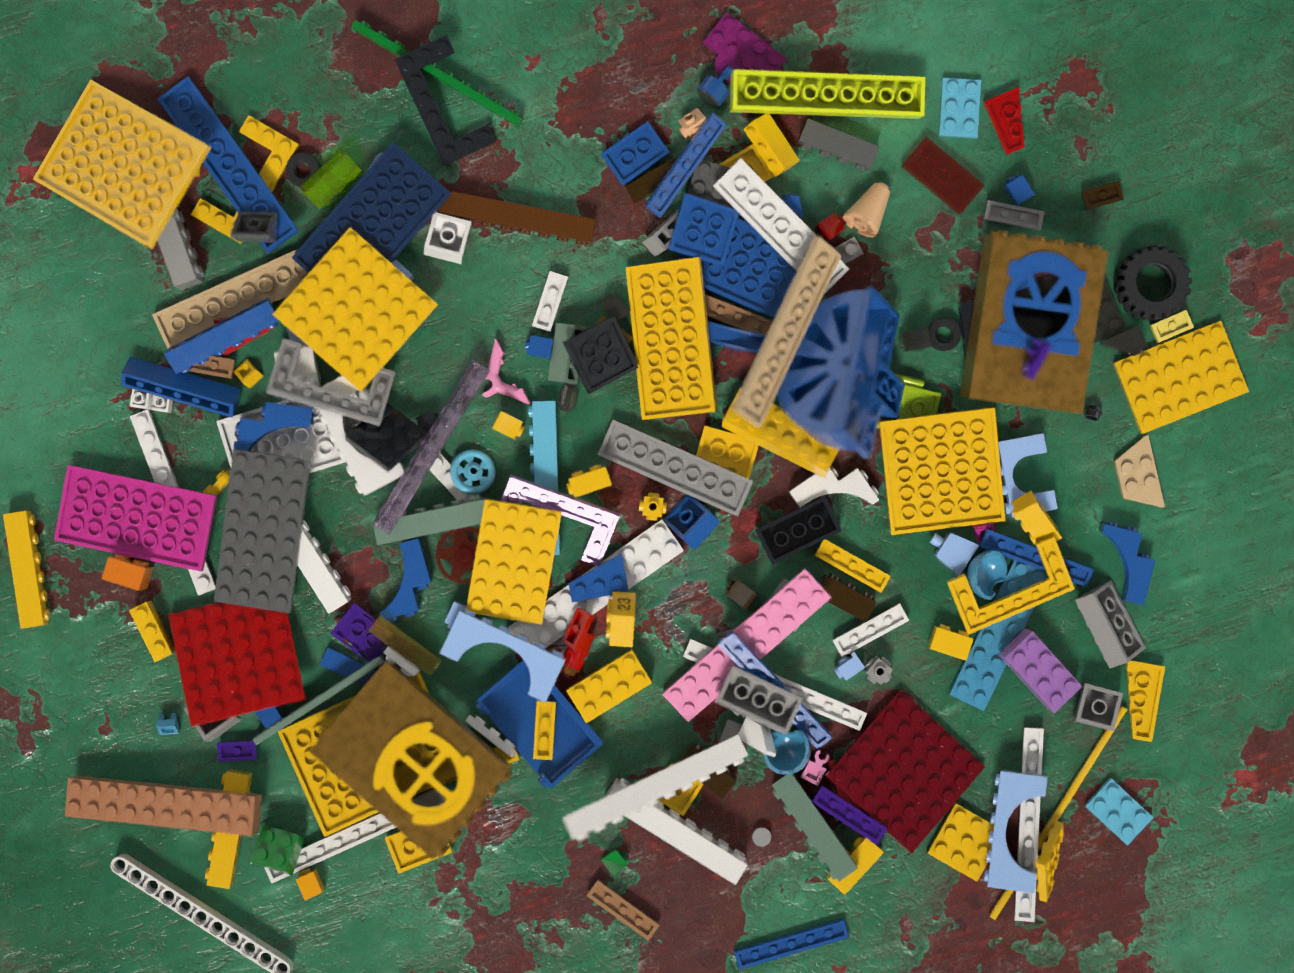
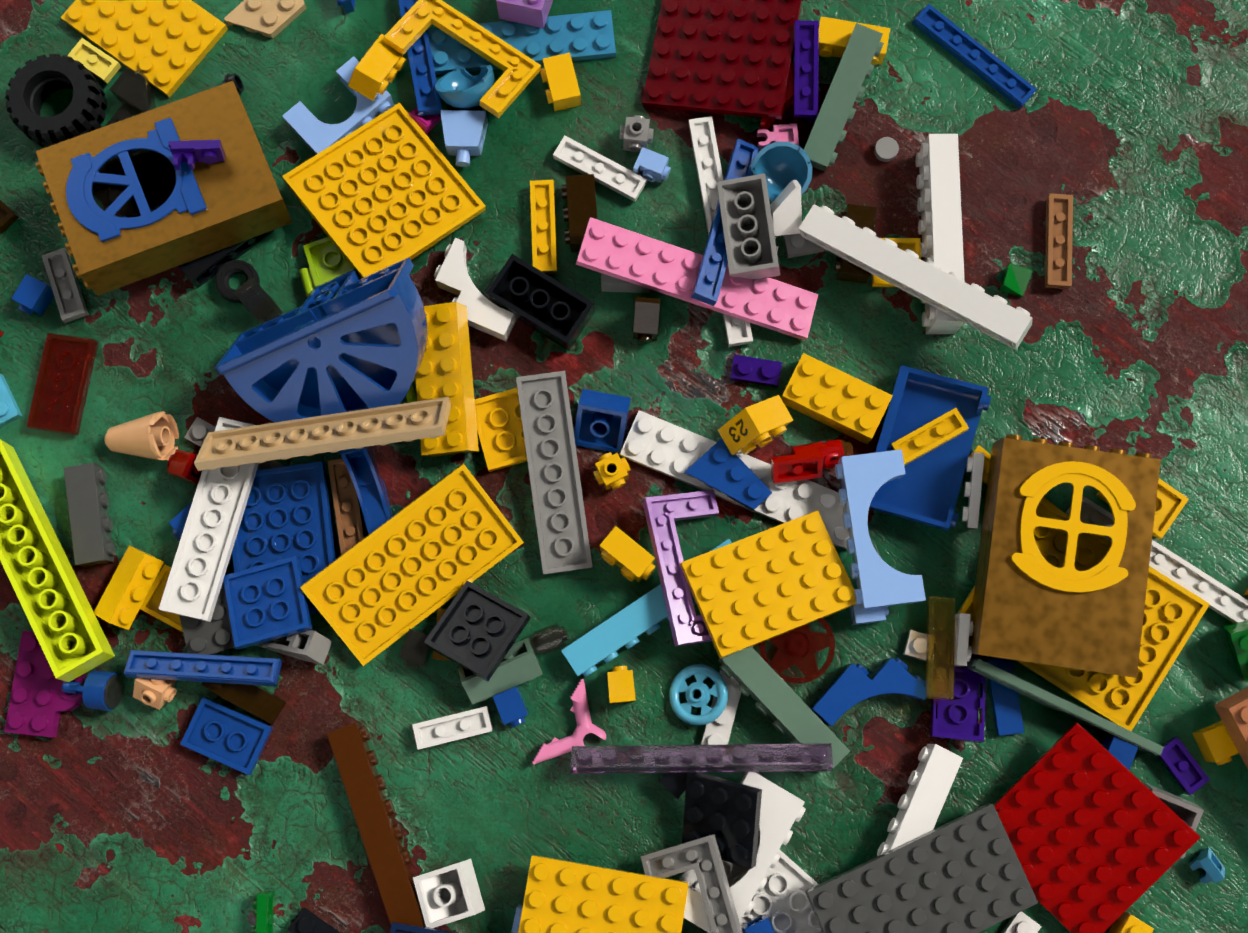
camera: 120 degrees left, 10 degrees down
none -> dark purple plate [730,354,782,388]
none -> white plate [903,630,935,662]

